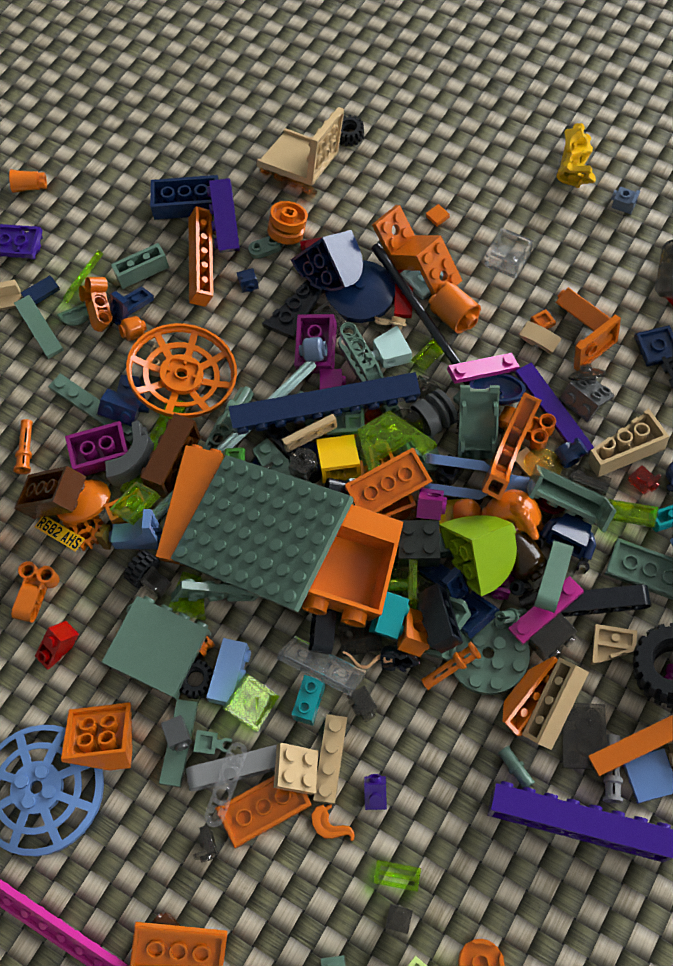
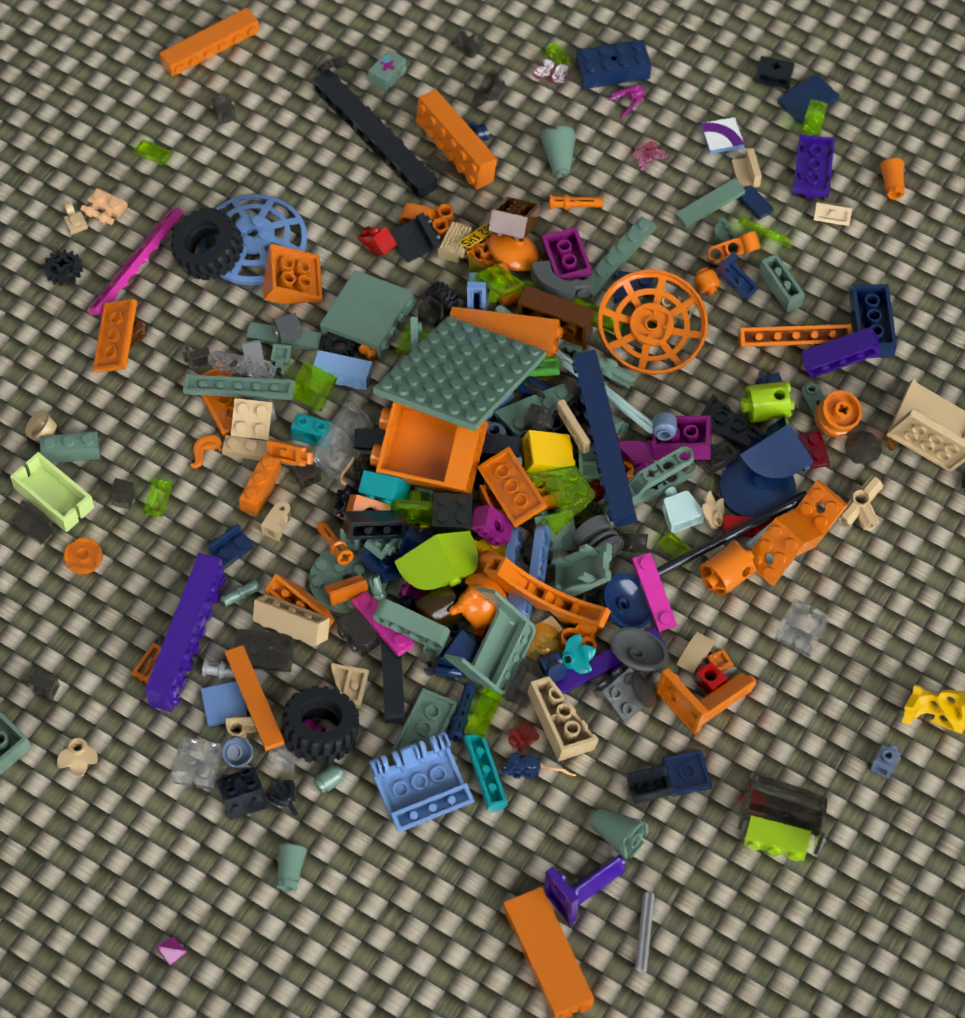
camera: 85 degrees right, 5 degrees down
dark blue brick [97,389,142,427] -> none
dark purple bracket [364,774,387,810] -> none
orange tile [426,204,450,227] -> none
none -> orange tile [131,642,161,684]
none -> black tyre [170,208,244,280]
none -> sand green plate [183,374,296,400]
none -> dark blue bracket [208,524,254,570]
none -> orange brick [239,453,282,517]
none -> tan leg [261,501,291,542]
none -> orange hinge [267,439,313,466]
none -> orange panel [324,574,368,607]
none -> black bracket [391,212,441,263]
none -> tan brick [438,221,472,264]
none -> dark blue pin [447,683,477,742]
none -> teal plate [560,634,596,674]
none -> dark grey dish [610,627,668,671]
none -> red brick [695,662,727,694]
none -> lime cylinder [740,381,794,423]
none -> tan panel [814,200,852,226]
none -> tan piece [837,476,884,530]
none -> clear smoke dish [845,431,882,464]

